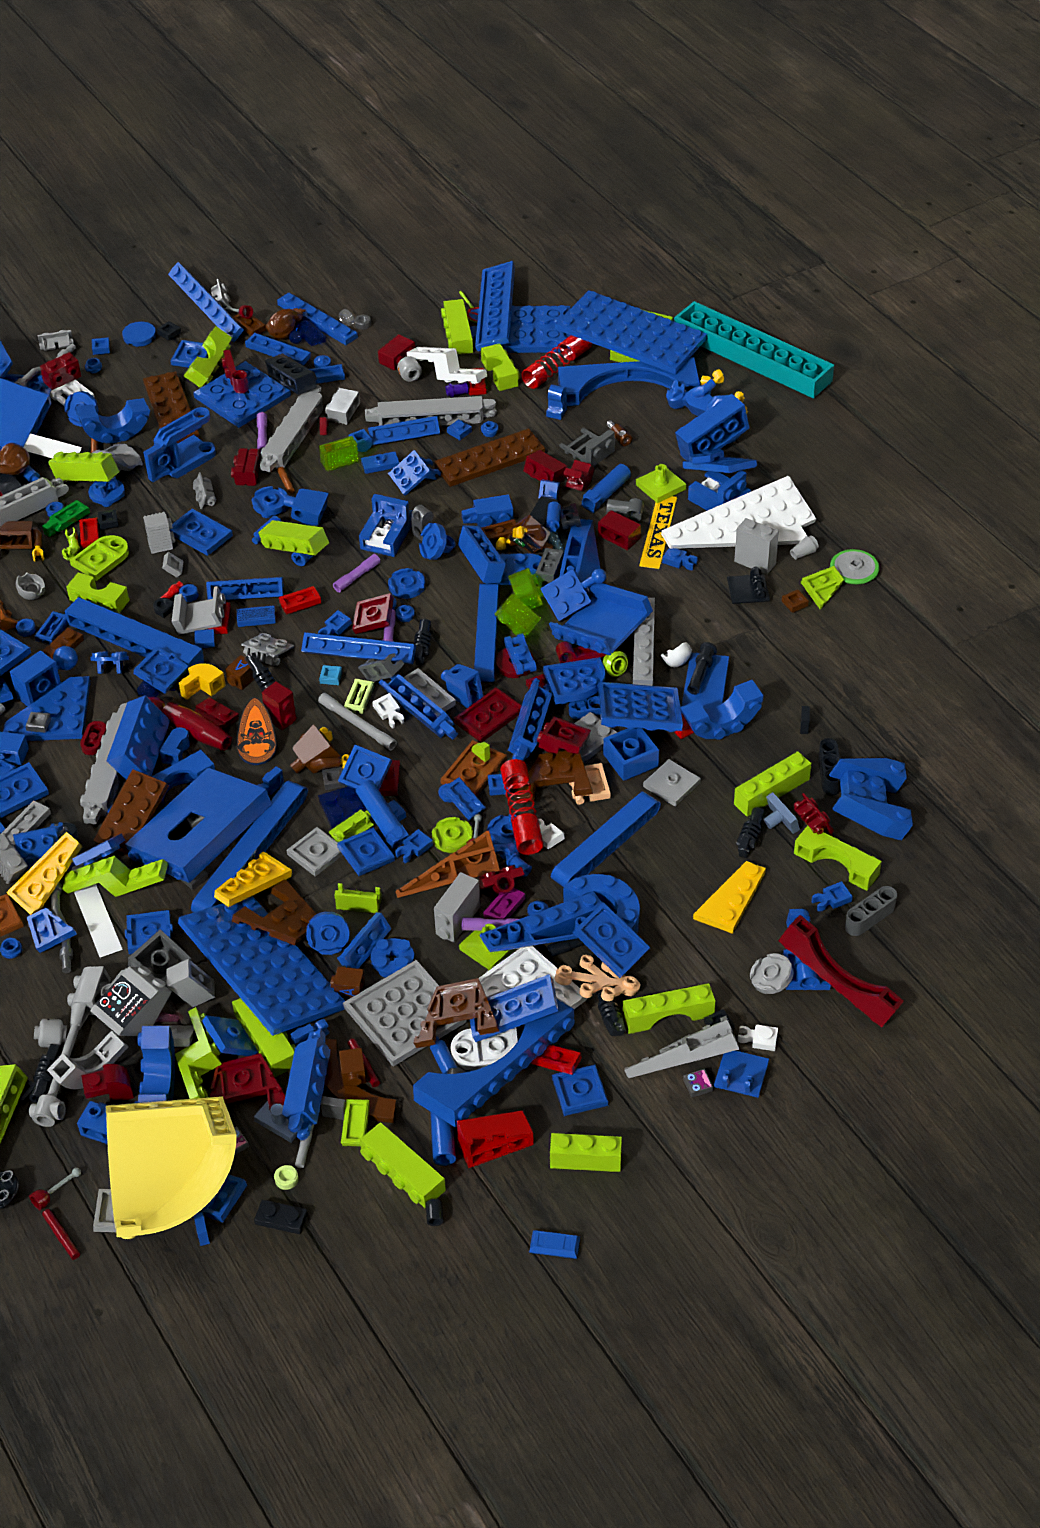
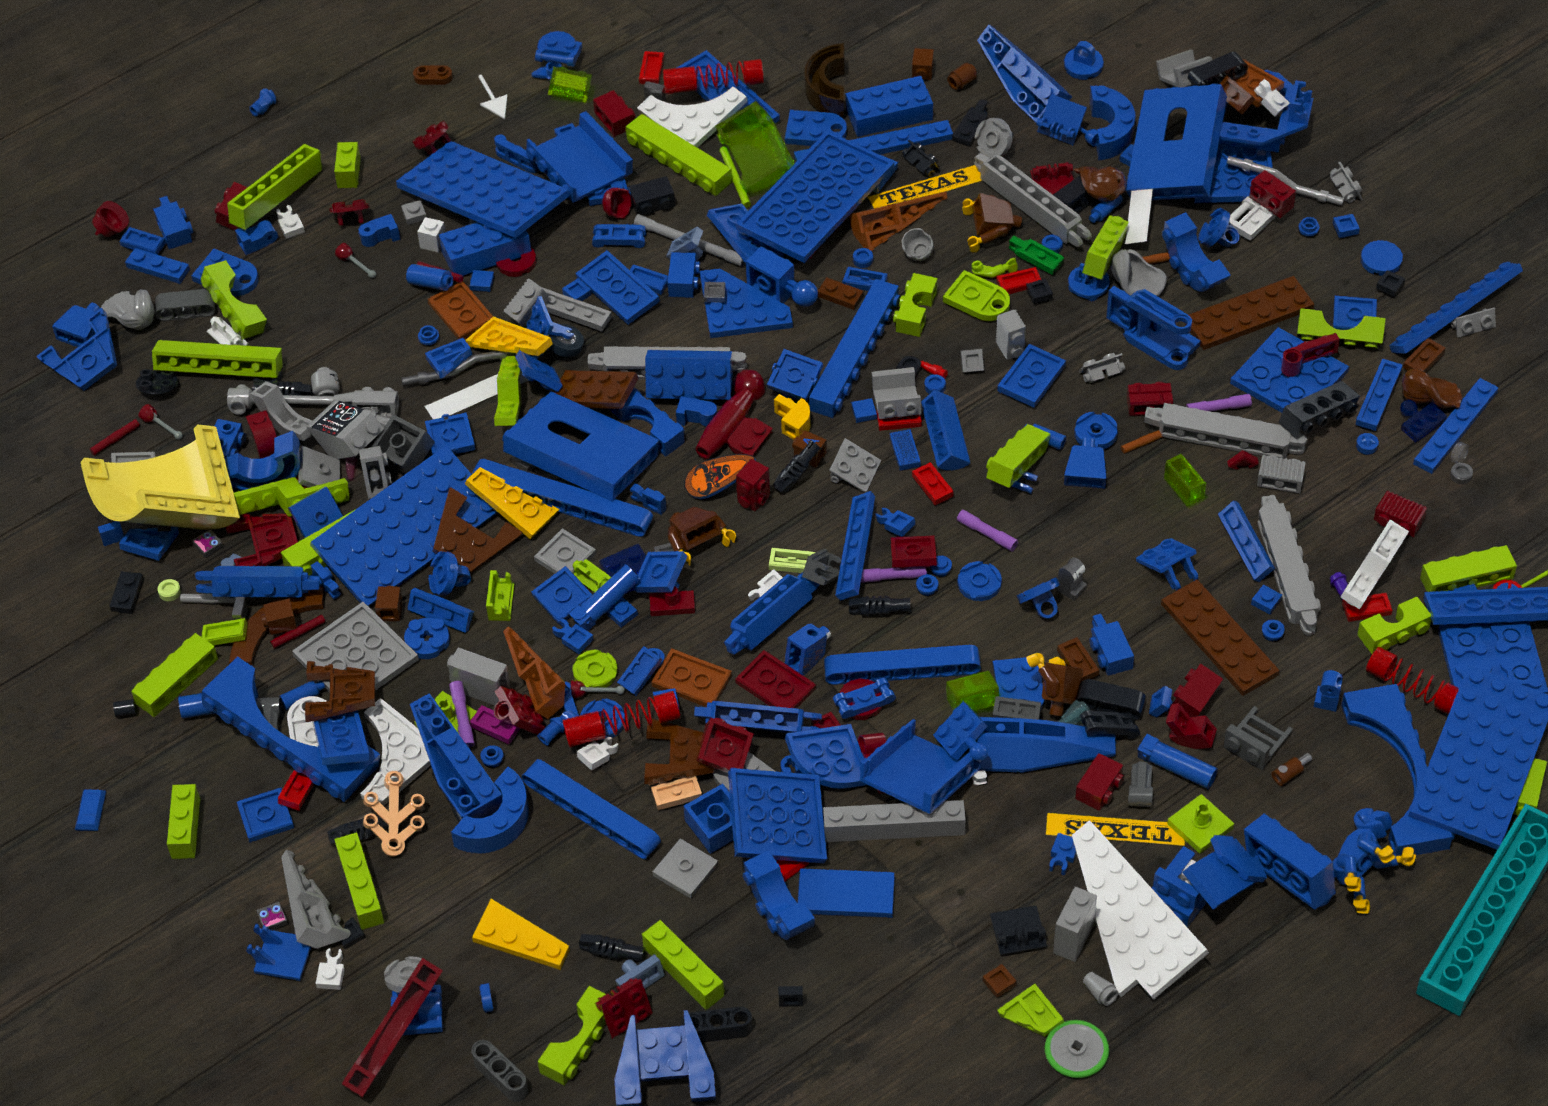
camera: 85 degrees right, 5 degrees up
dark red plate [80,721,107,755] -> none
blue plate [90,652,129,674] -> none
dark red hinge [226,305,253,319] -> none
blue tile [309,364,345,384] -> none
light grey piece [318,693,397,751] -> none
dark azure tile [319,665,342,685] -> none
blue brick [348,429,372,452] -> none
blue brick [359,494,412,557] -> none
blue plate [361,452,399,474] -> none
light grey head [397,356,422,382] -> none
light grey plate [403,668,456,712] -> none
red wedge [457,1111,533,1168] -> none
blue brick [458,525,506,584] -> none
lime tile [472,742,490,762] -> none
clear neon green brick [494,593,541,637] -> none
blue cylinder [546,502,561,533] -> none
blue plate [573,902,650,978] -> none
lime cone [603,651,628,677] -> none
white hair [661,642,692,668] -> none
black pin [687,642,717,695] -> none
blue plate [811,881,853,911] -> none

